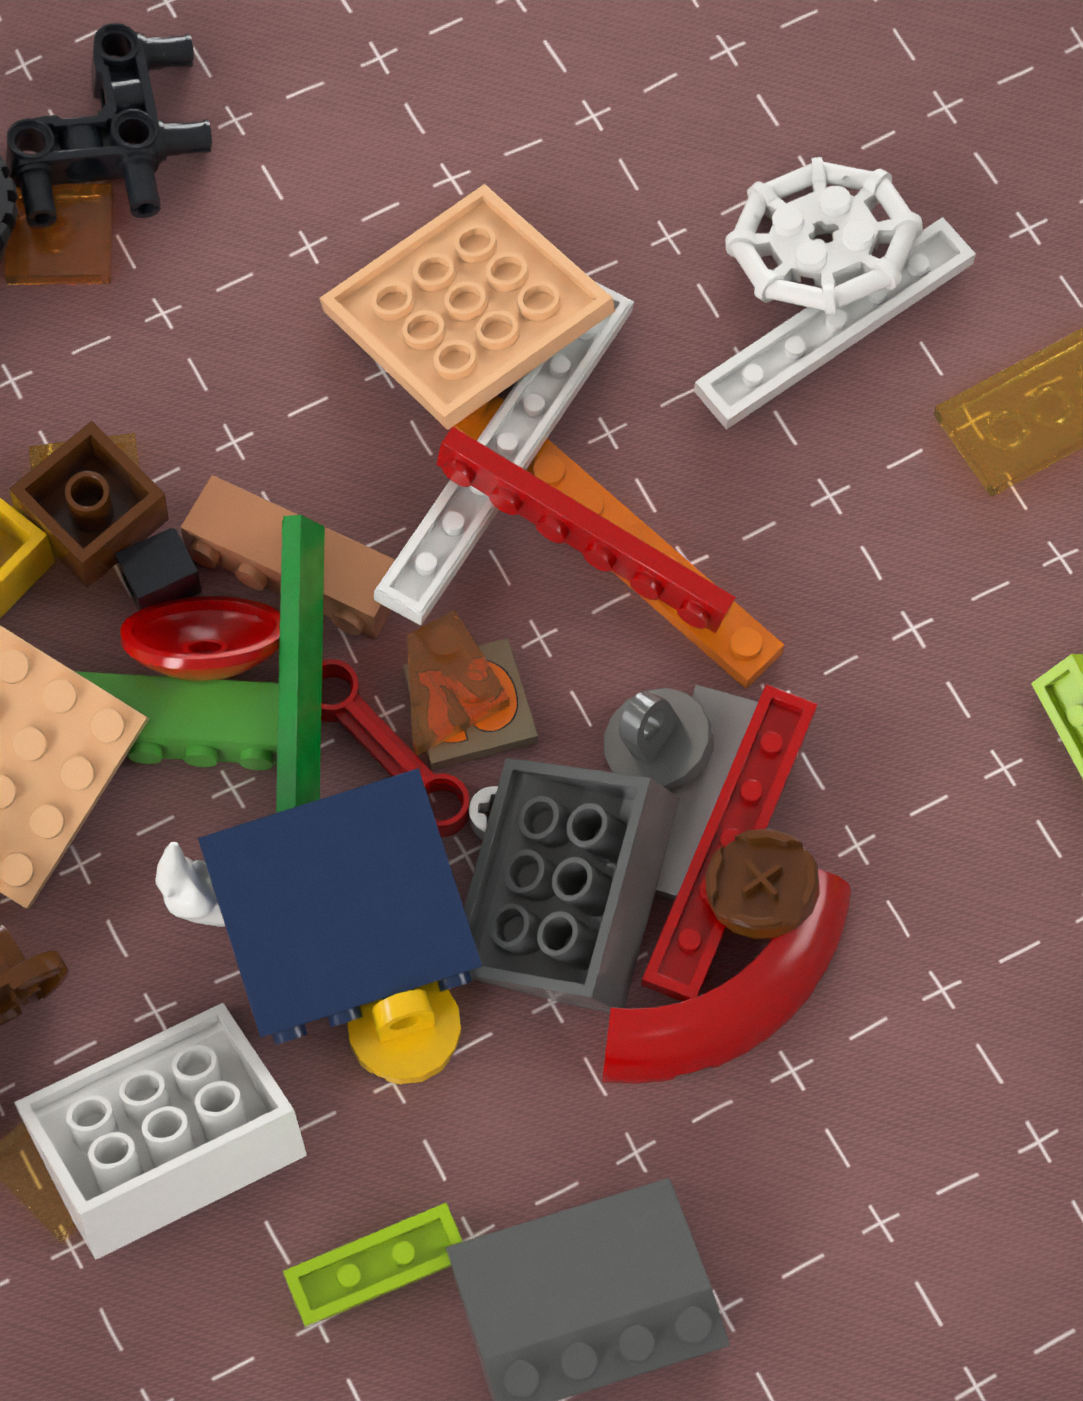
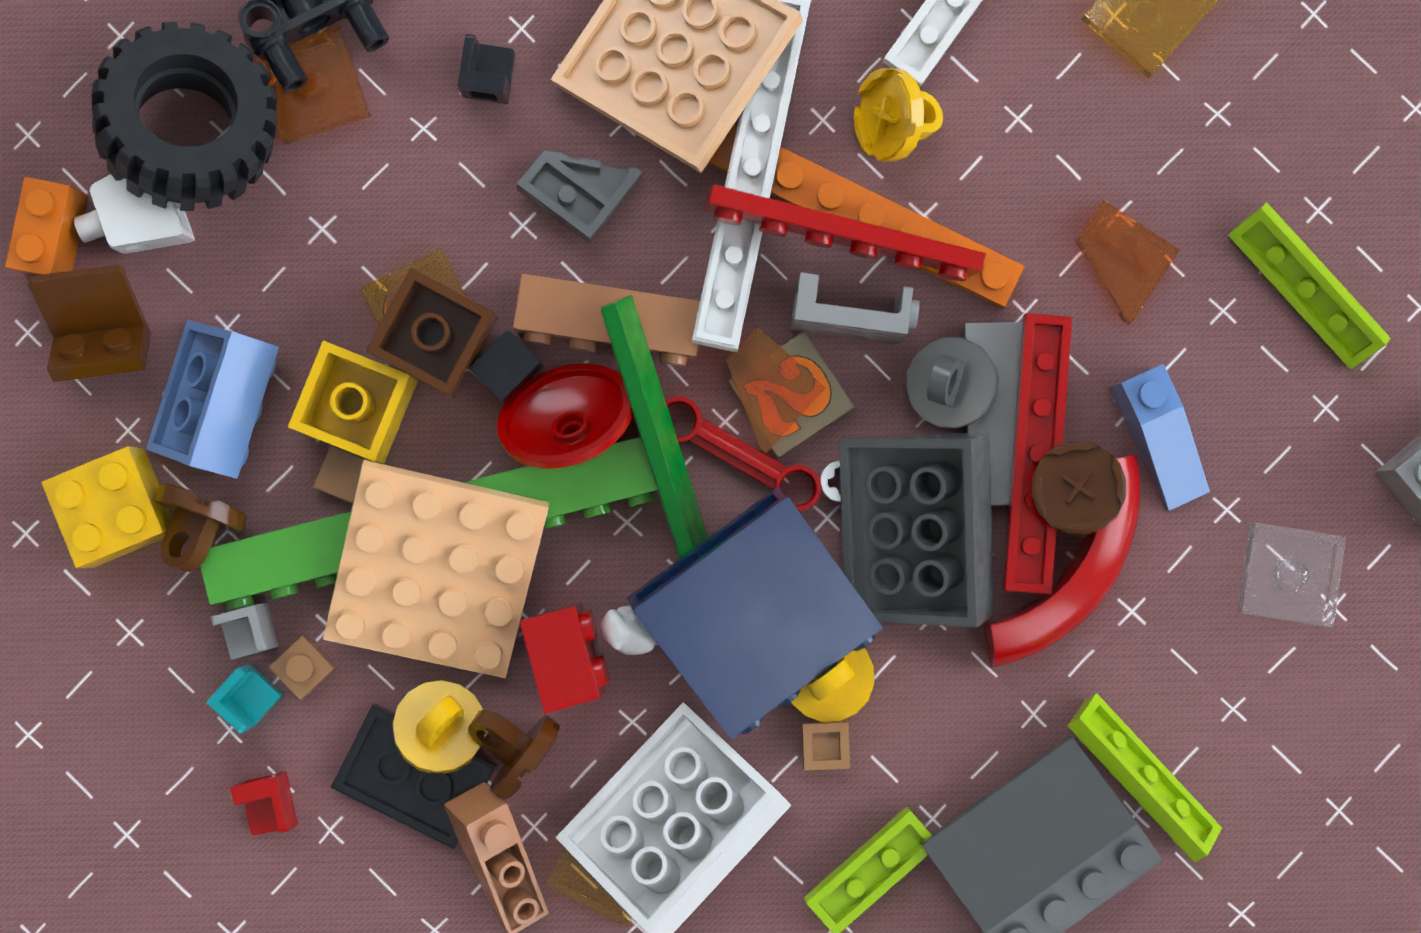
camera: 20 degrees left, 20 degrees up
none -> black panel [457,34,515,104]
none -> dark grey wing [517,149,643,244]
none -> red brick [519,603,610,714]
none -> light grey panel [790,272,920,344]
none -> medium nougat plate [801,721,850,771]
none -> yellow tile [853,68,943,162]
none -> lime plate [1067,693,1222,863]
none -> clear orange wing [1075,200,1180,325]
none -> slope [1109,364,1210,511]
none -> clear plate [1238,522,1346,628]

